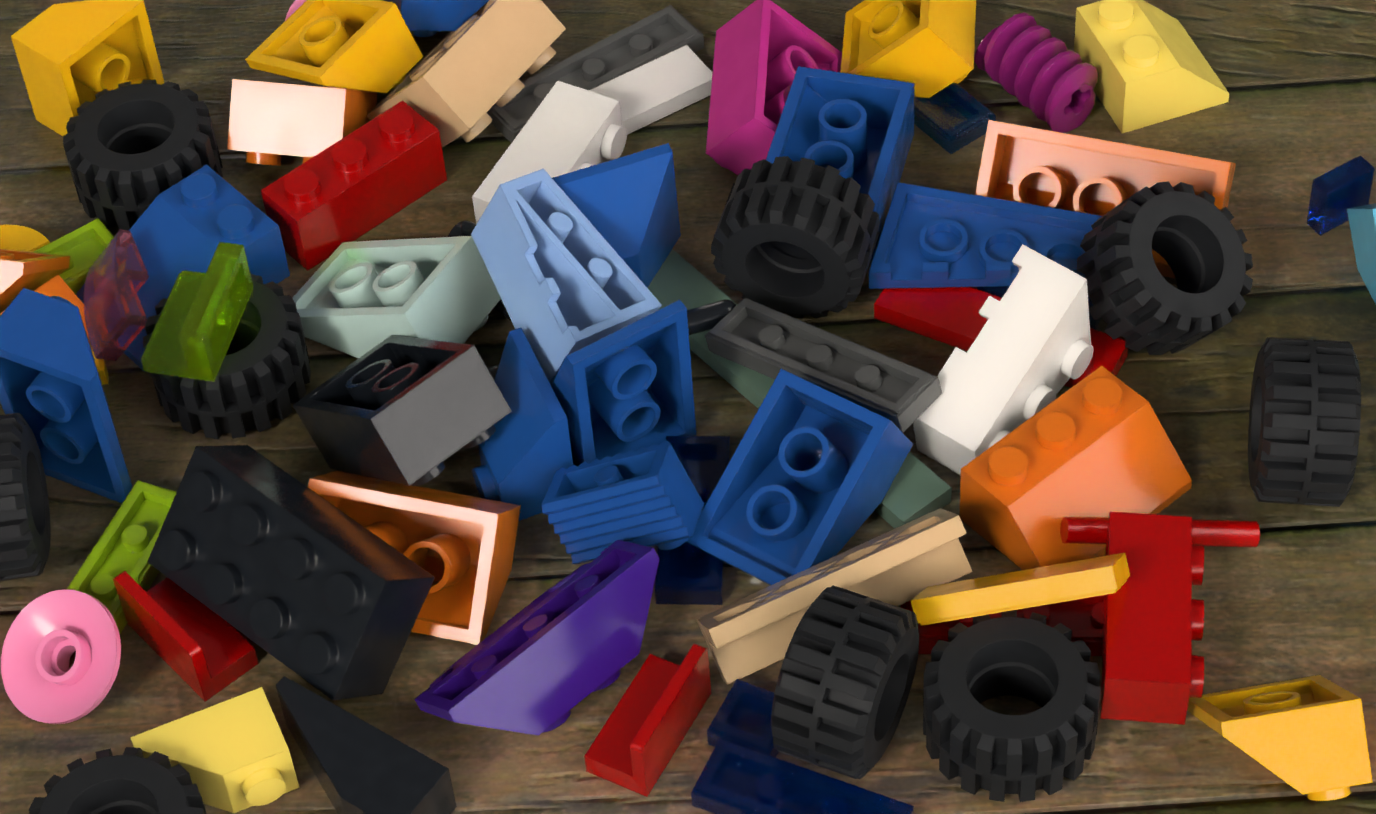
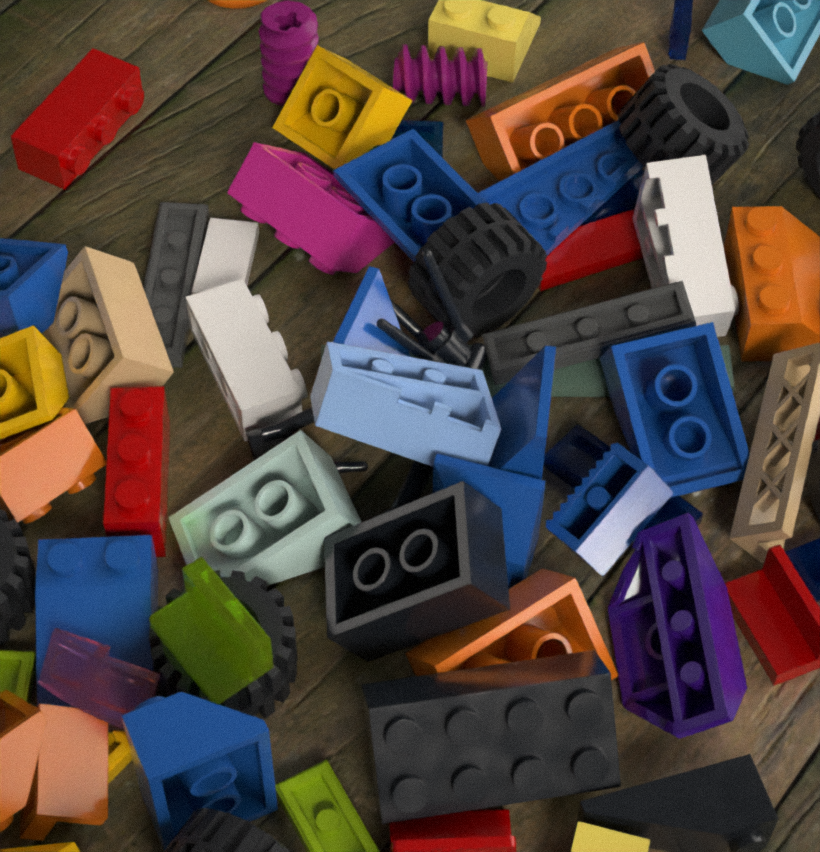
camera: 55 degrees left, 5 degrees up
none -> black plant [376,249,474,367]

